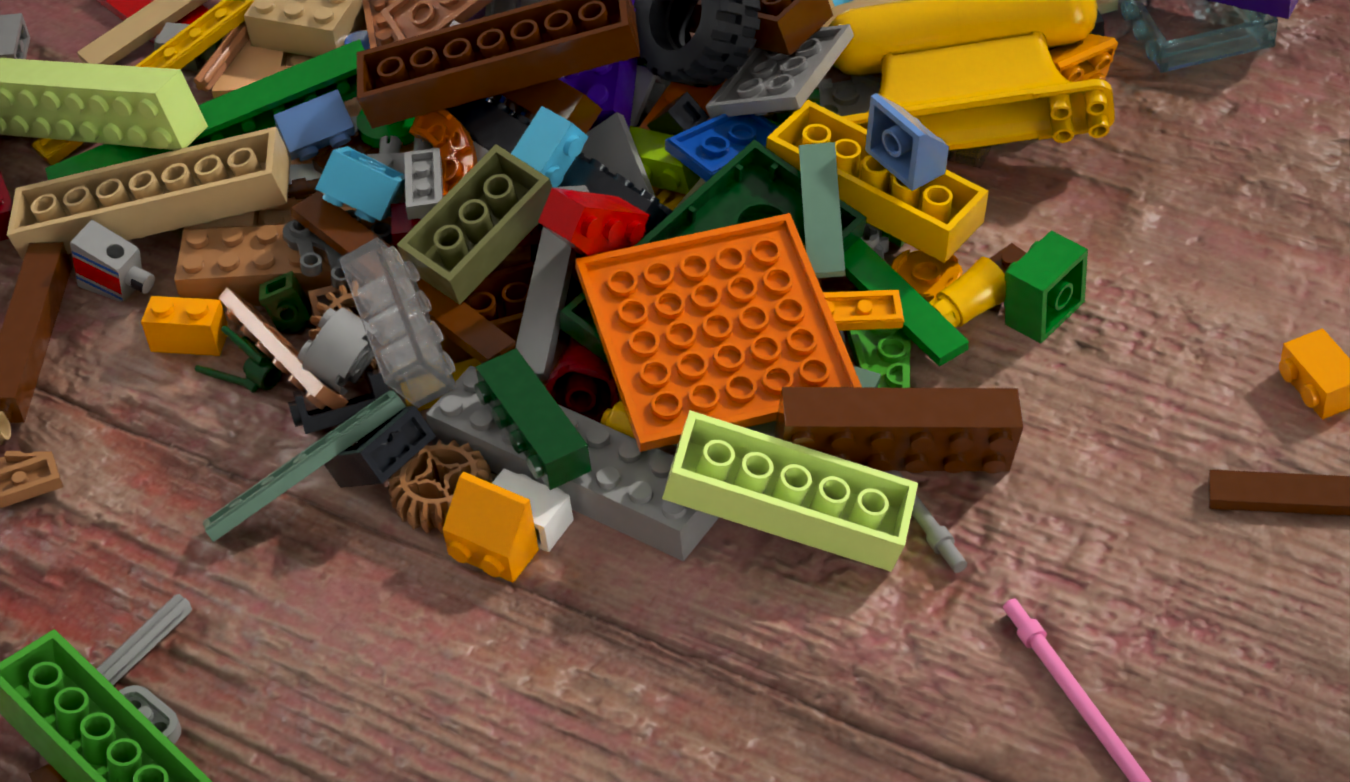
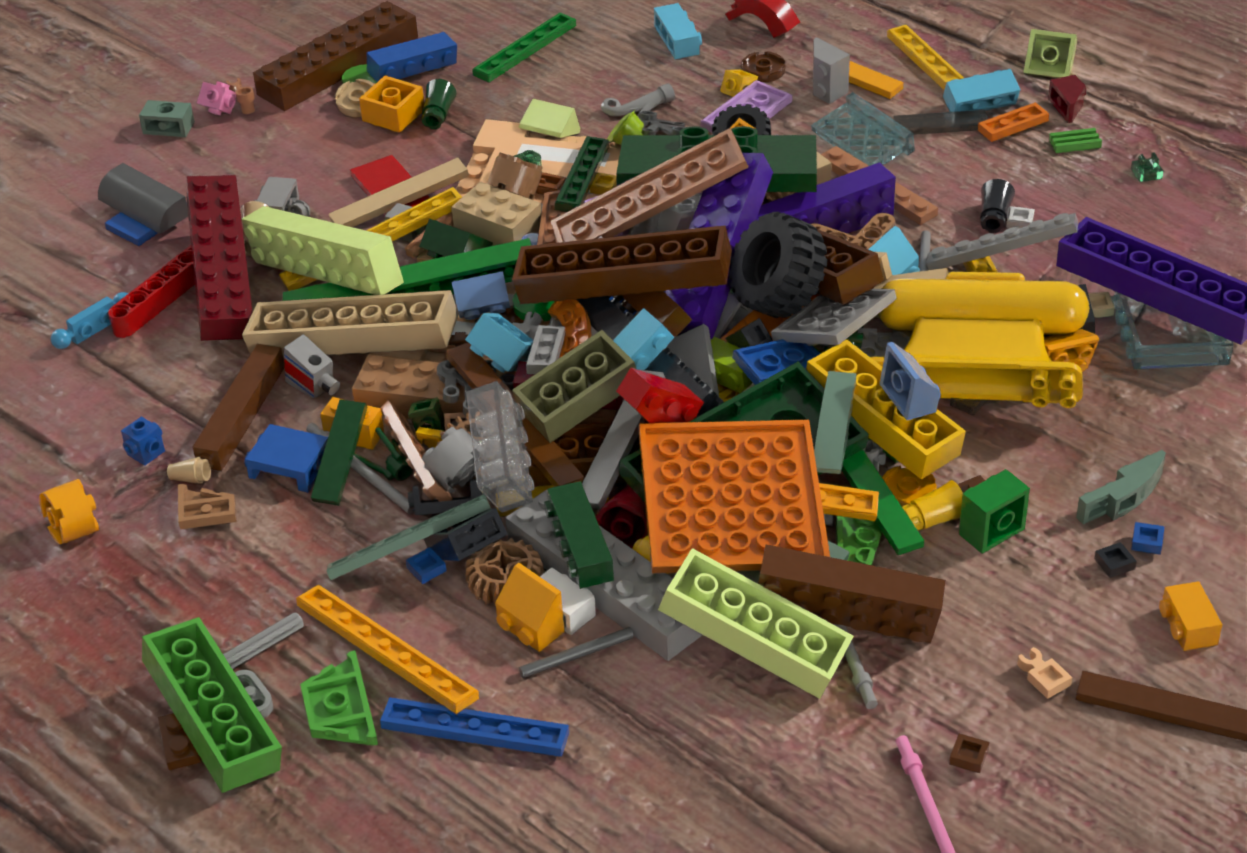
camera: 10 degrees right, 5 degrees down
none -> blue panel [244,424,328,493]
none -> light grey plate [288,200,310,217]
none -> light orange tile [296,584,479,714]
none -> bright green wing [300,650,378,746]
none -> light grey bar [306,423,415,514]
none -> dark green tile [311,399,368,506]
none -> blue plate [380,697,569,757]
none -> blue plate [406,547,447,584]
none -> yellow tile [416,427,444,448]
none -> dark green slope [419,218,493,258]
none -> dark grey bar [519,627,634,678]
none -> reddish brown plate [949,733,990,773]
none -> light nougat plate [1017,647,1072,699]
none -> sand green slope [1076,450,1166,524]
none -> black plate [1094,542,1137,578]
none -> blue plate [1131,522,1165,555]

